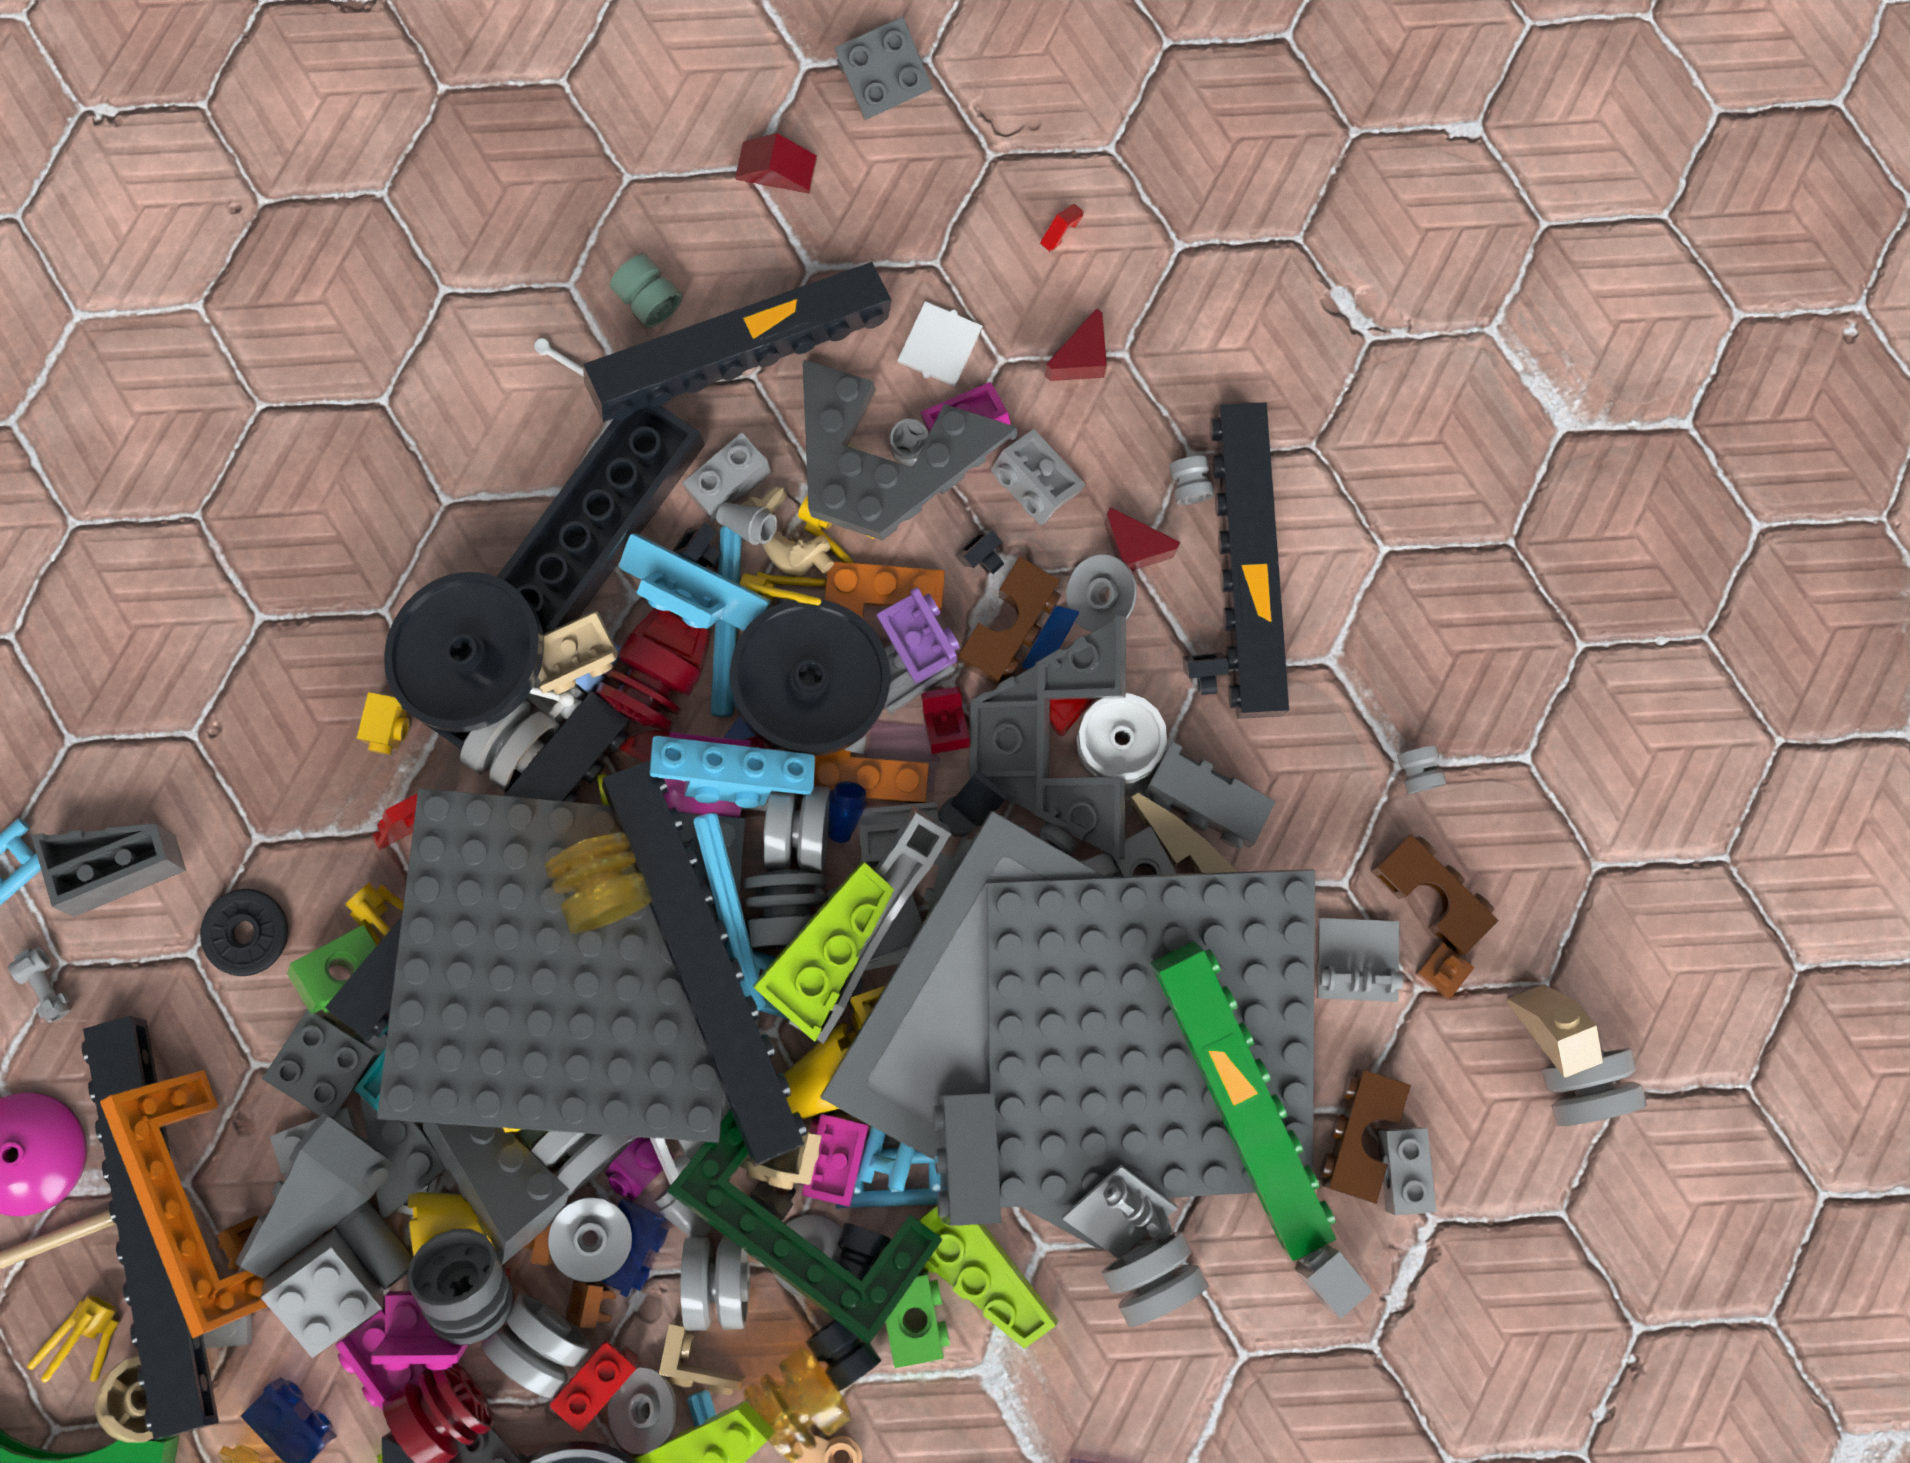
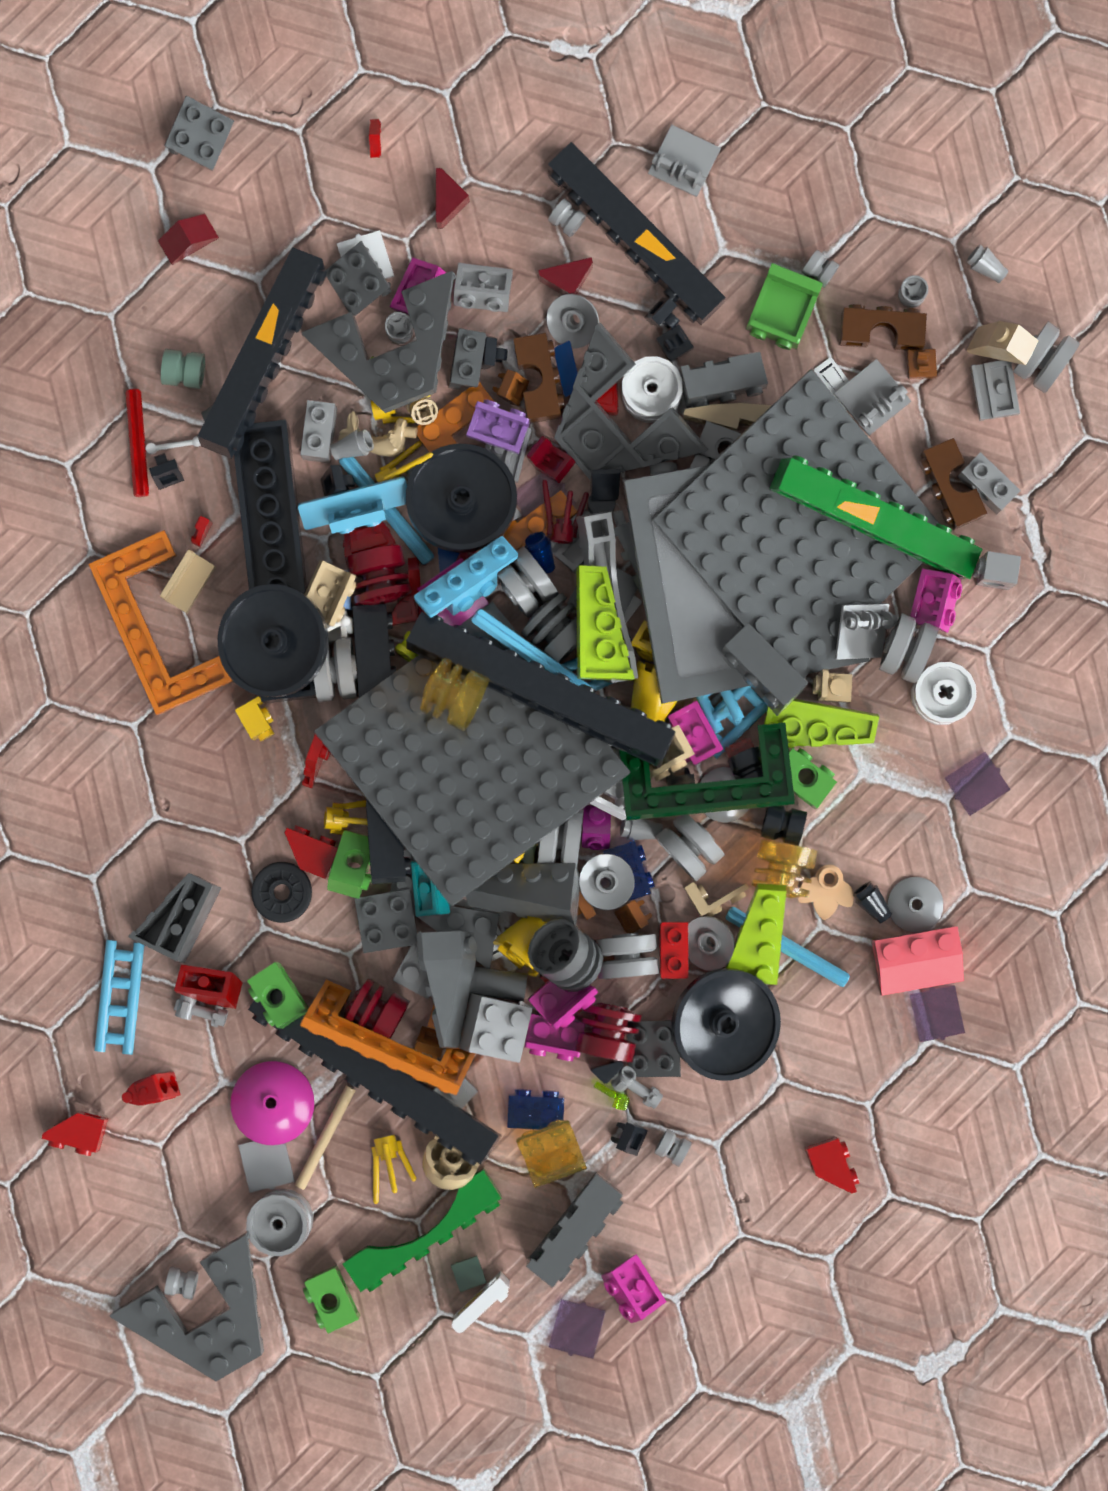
camera: 40 degrees left, 5 degrees up
none -> orange plate [89,530,233,716]
none -> red axle [126,388,149,498]
none -> black tile [149,453,185,490]
none -> tan panel [160,549,216,614]
none -> red slope [174,964,243,1009]
none -> red tile [191,516,213,548]
none -> bright green brick [247,962,309,1029]
none -> red slope [284,825,338,880]
none -> dark grey hinge [326,241,392,316]
none -> dark red wheel [344,978,410,1039]
none -> tan wheel [405,396,438,425]
none -> red tile [408,557,421,595]
none -> dark grey bracket [448,328,486,390]
none -> dark orange tile [492,369,529,407]
none -> dark red plant [542,480,589,544]
none -> light grey hinge [648,125,721,197]
none -> black tile [656,324,694,363]
none -> clear red tile [725,737,754,760]
none -> bright green panel [746,263,823,350]
none -> tan bracket [812,669,852,703]
none -> white sticker [814,358,849,411]
none -> light grey wheel [898,275,928,308]
none -> dark pink bracket [910,568,962,633]
none -> white wheel [911,662,976,725]
none -> light grey cone [966,245,1009,284]
none -> light grey plate [970,360,1020,421]

